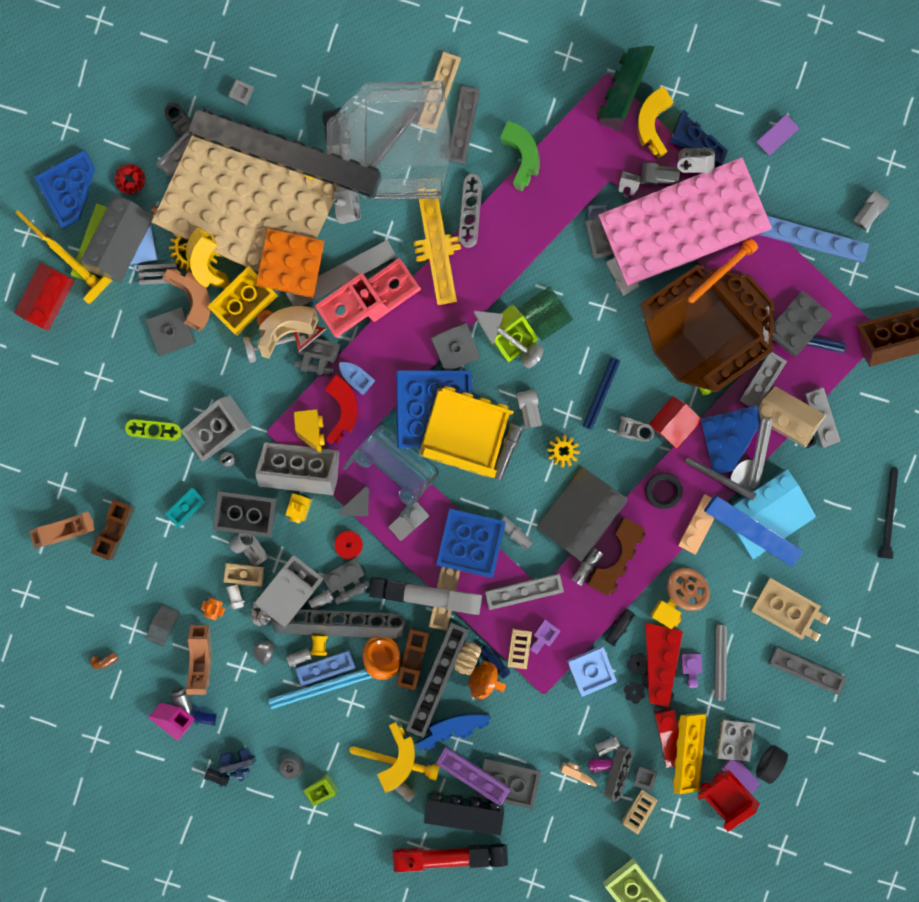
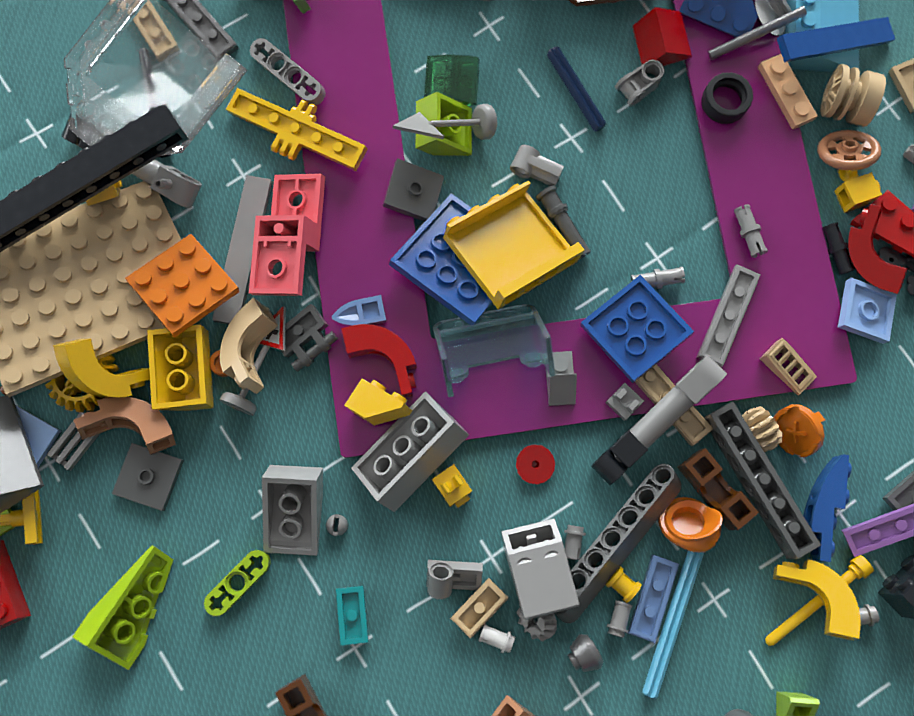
camera: 60 degrees left, 10 degrees down
orange gear [200,597,225,620] -> none
dark grey slope [213,491,278,537] -> none
dark grey plate [322,558,371,605] -> none
dark grey slope [338,486,370,516] -> none
dark blue axle [480,645,510,679] -> none
medium lavender plate [530,619,560,654] -> none
dark grey slope [536,467,628,562] -> none
yellow gear [547,435,580,468] -> none
reddish brown arch [587,517,646,596] -> none
none -> lime wedge [72,545,174,670]
none -> light grey tile [605,383,644,421]
none -> tan wheel [821,64,886,127]
none -> red arch [848,204,908,294]

